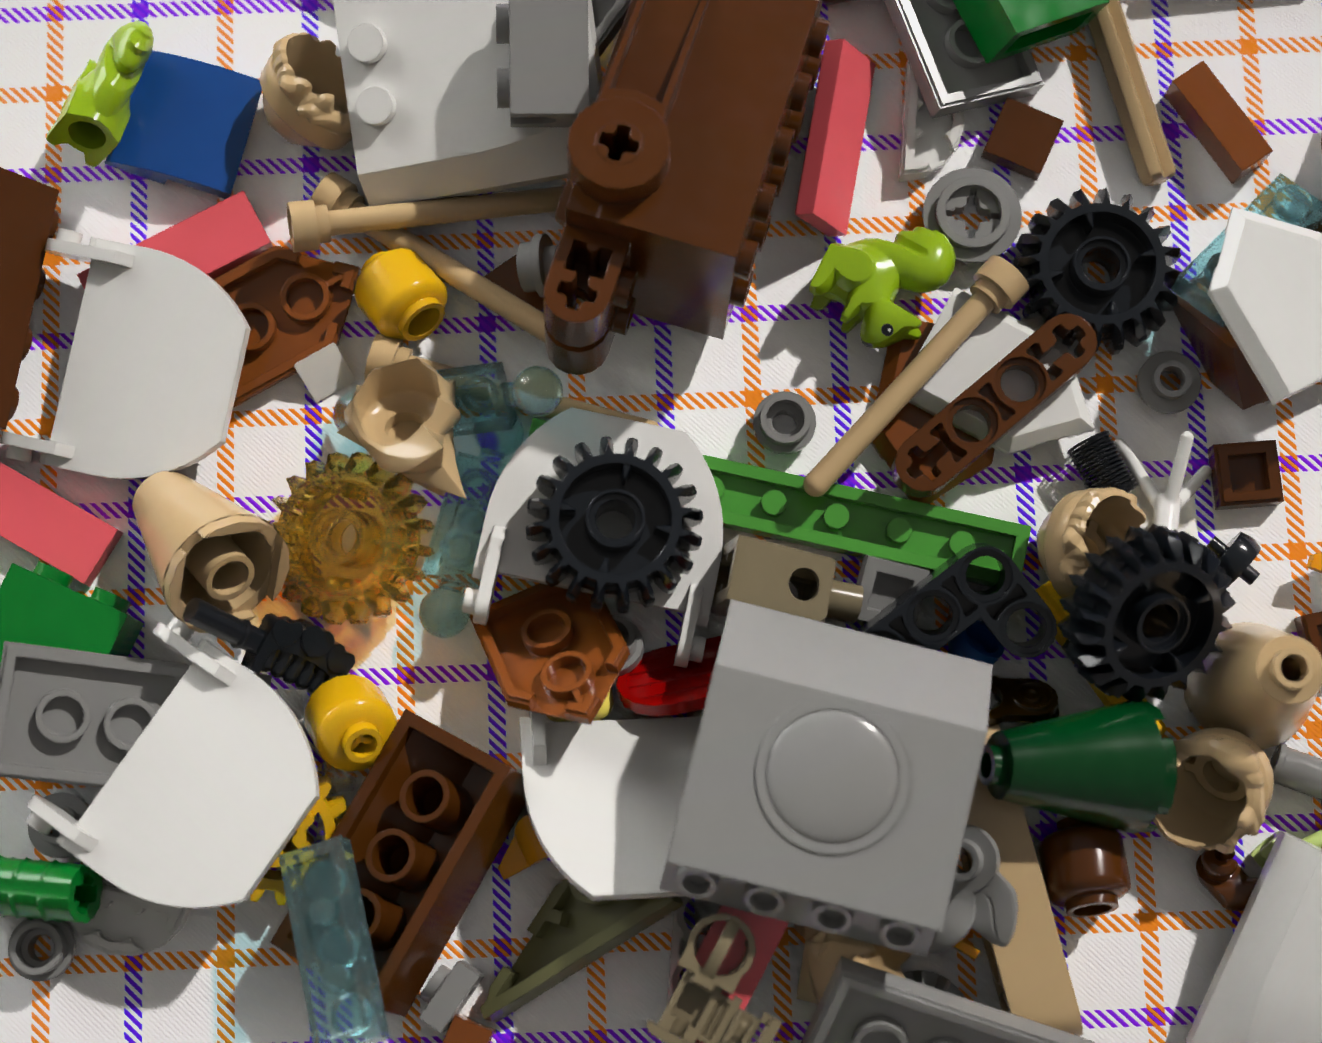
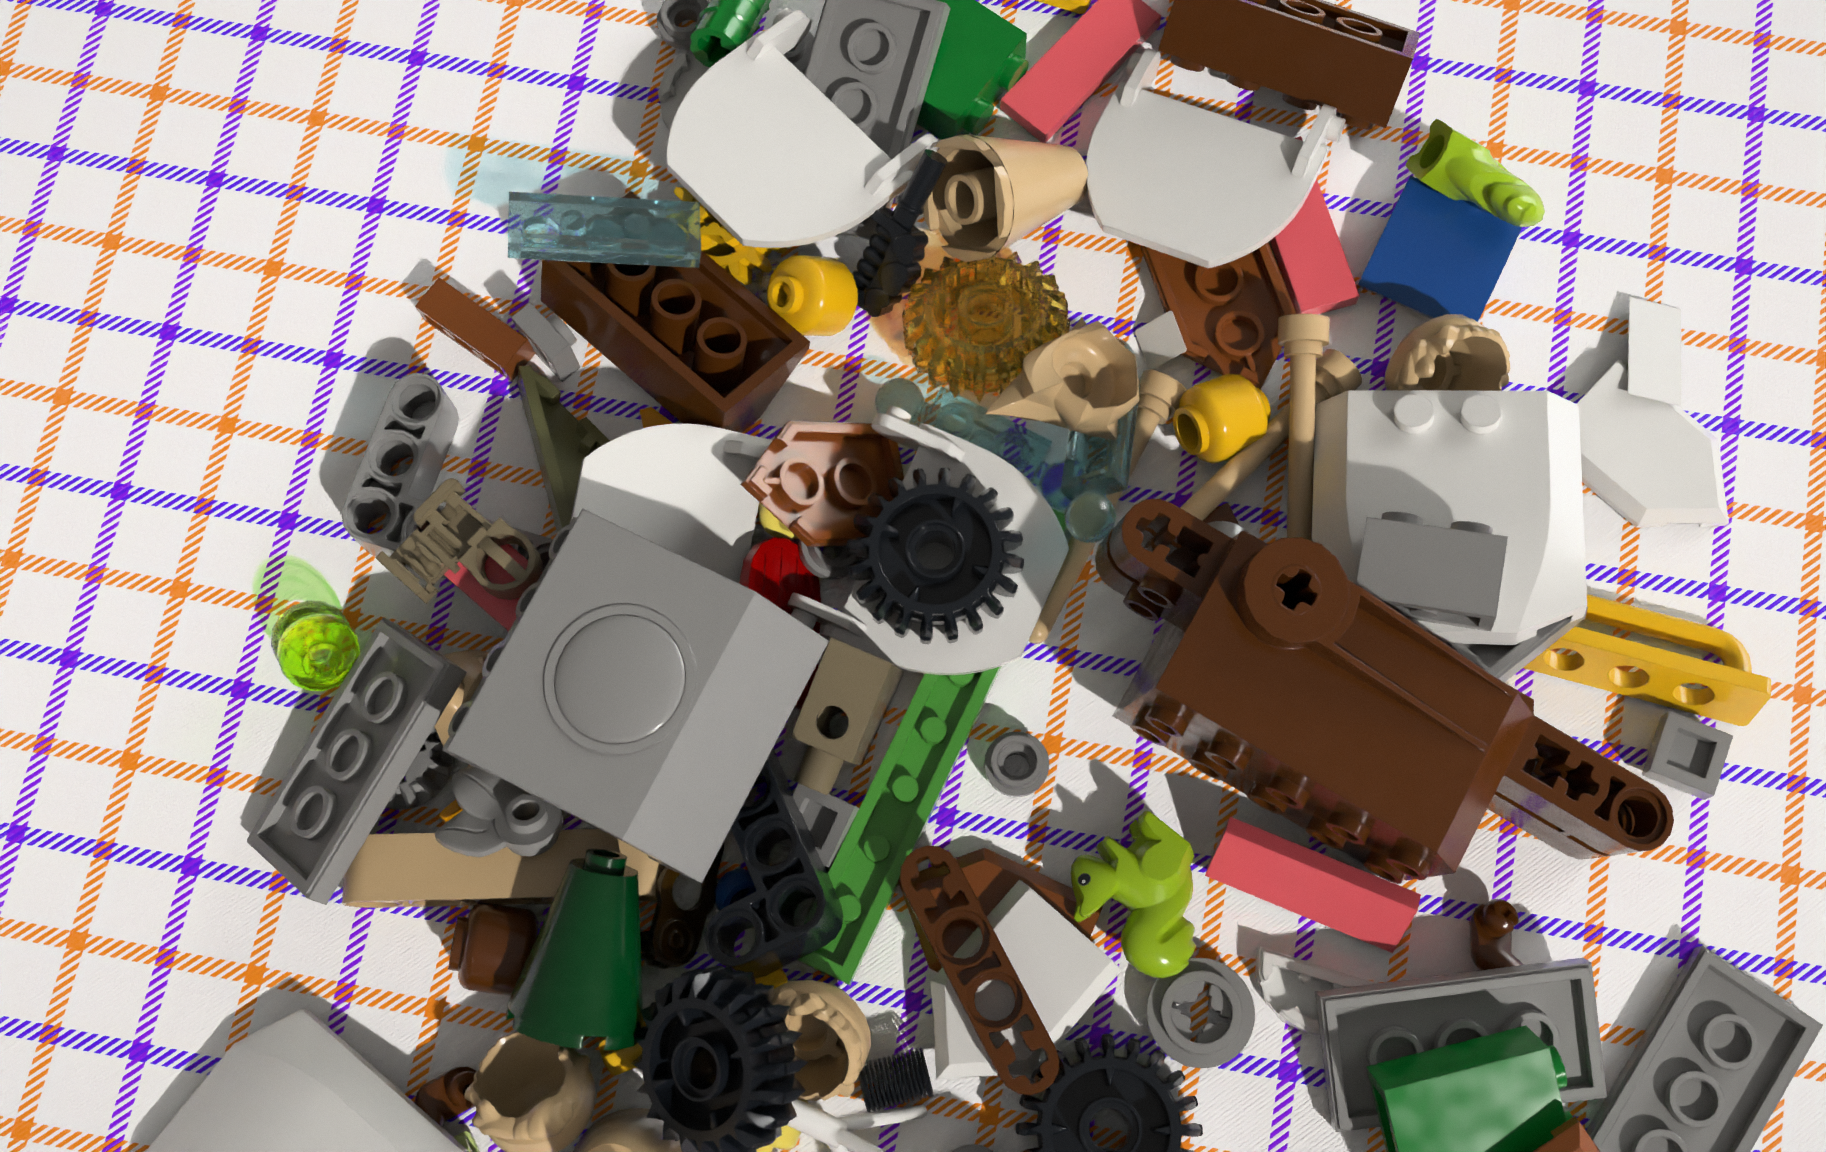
camera: 105 degrees right, 5 degrees down
tan piece [803,255,1029,497] -> none
reddish brown tile [981,97,1064,181] -> none

